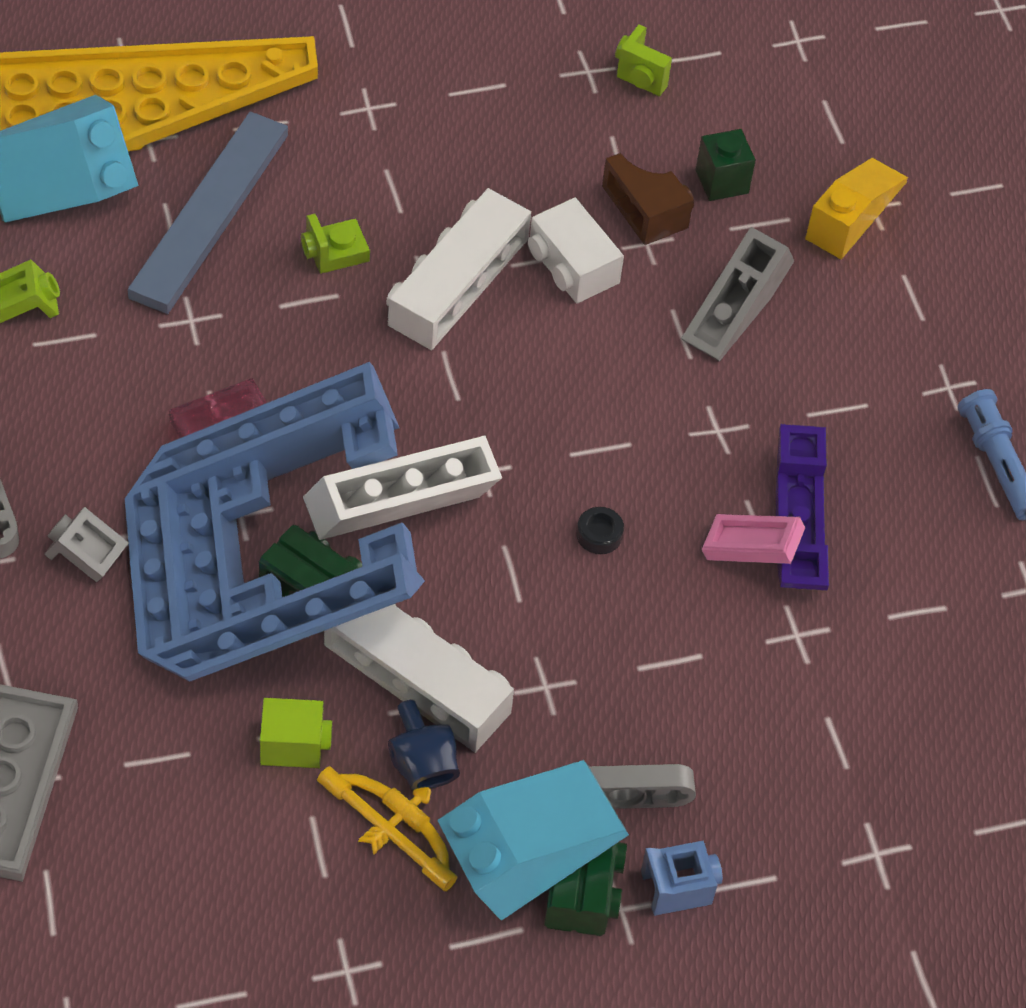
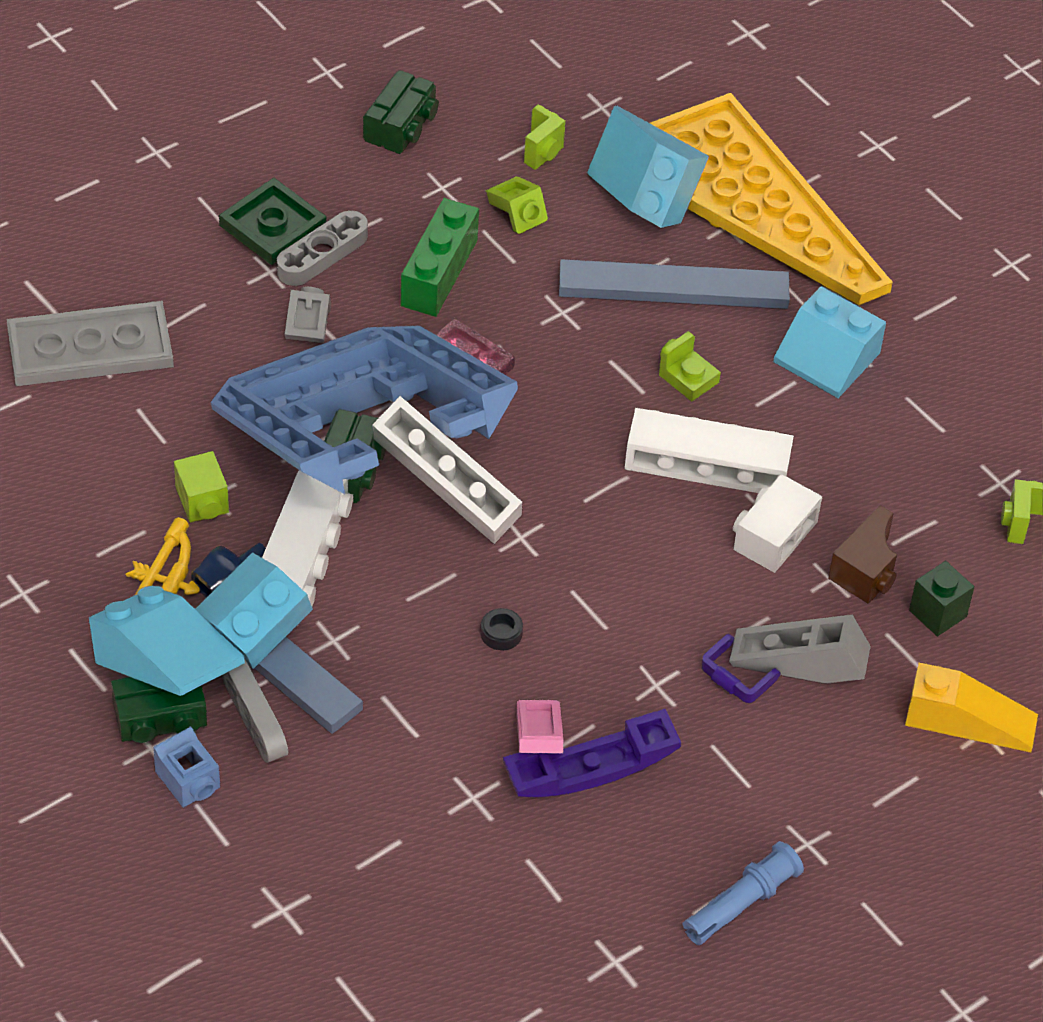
camera: 70 degrees right, 5 degrees down
none -> medium azure slope [195,552,313,669]
none -> sand blue tile [254,637,363,734]
none -> green brick [401,198,479,317]
none -> dark purple piece [702,633,781,703]
none -> medium azure slope [773,286,886,398]

